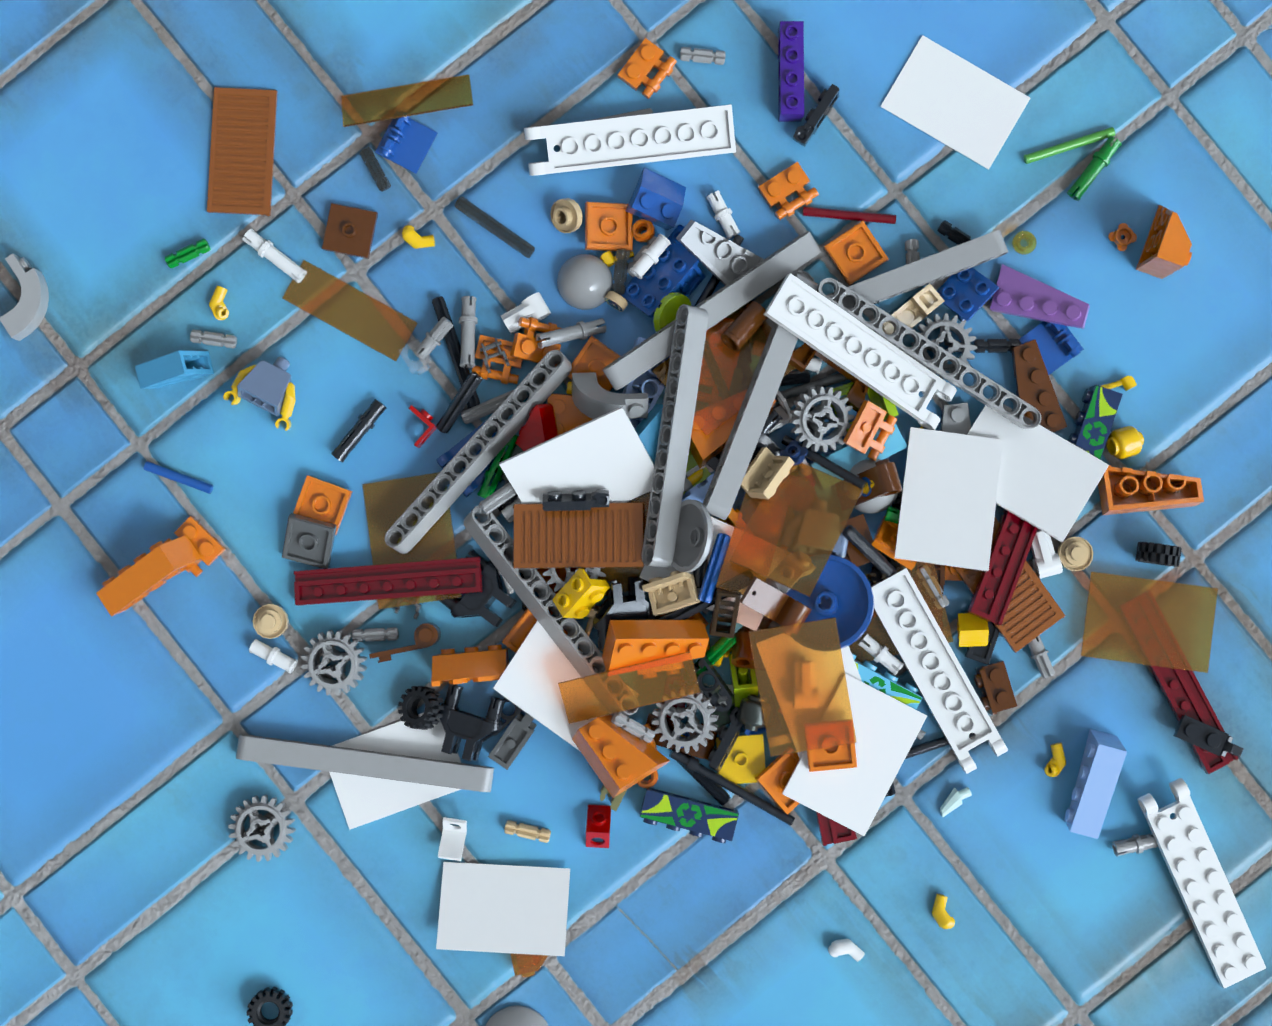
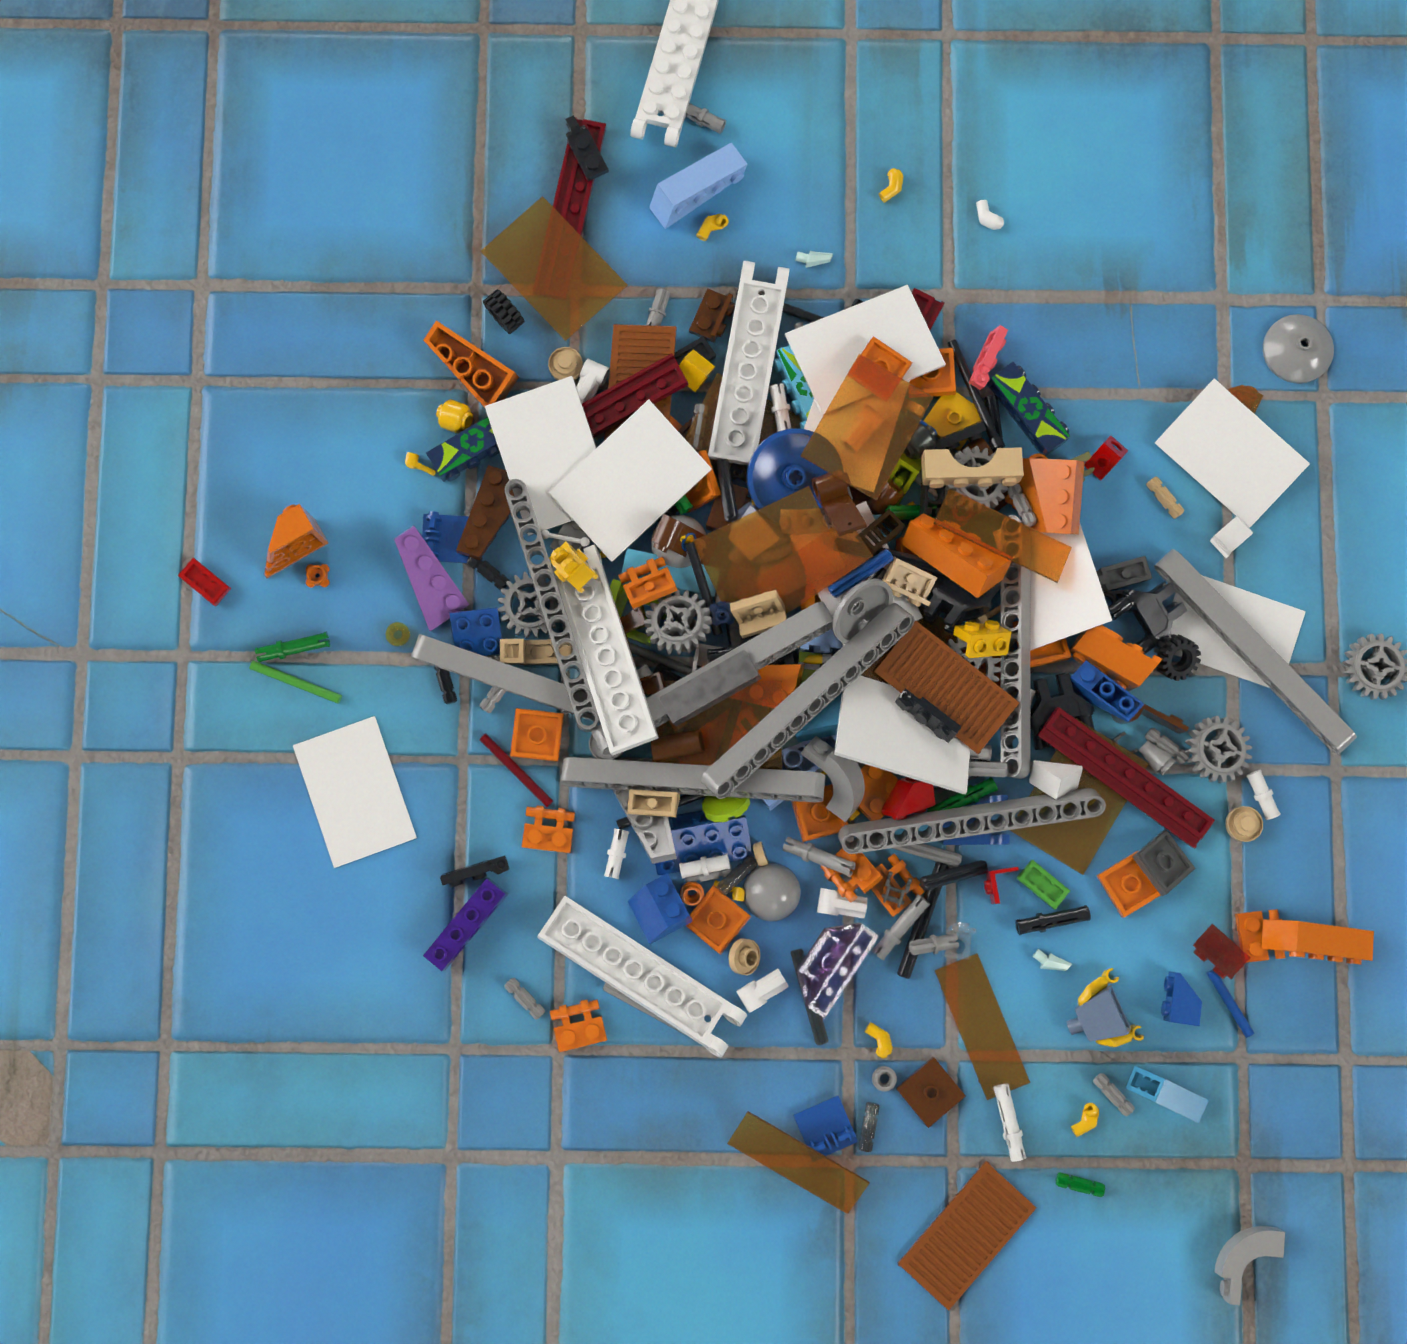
camera: 140 degrees left, 5 degrees down
none -> red plate [178,557,231,607]
none -> white hinge [541,530,590,547]
none -> yellow hinge [549,542,599,593]
none -> tan slope [627,789,680,817]
none -> flat silver panel [660,650,762,726]
none -> white piece [736,968,789,1013]
none -> clear purple wedge [797,922,879,1019]
none -> light grey plate [872,1066,897,1091]
none -> tan arch [921,447,1024,488]
none -> coral hinge [968,325,1008,390]
none -> bright green plate [1016,860,1070,910]
none -> white slope [1029,760,1083,800]
none -> light aqua bar [1032,949,1072,971]
none -> blue slope [1070,660,1144,722]
none -> light grey cone [1139,740,1176,776]
none -> blue slope [1161,971,1202,1026]
none -> clear red bracket [1192,924,1251,980]

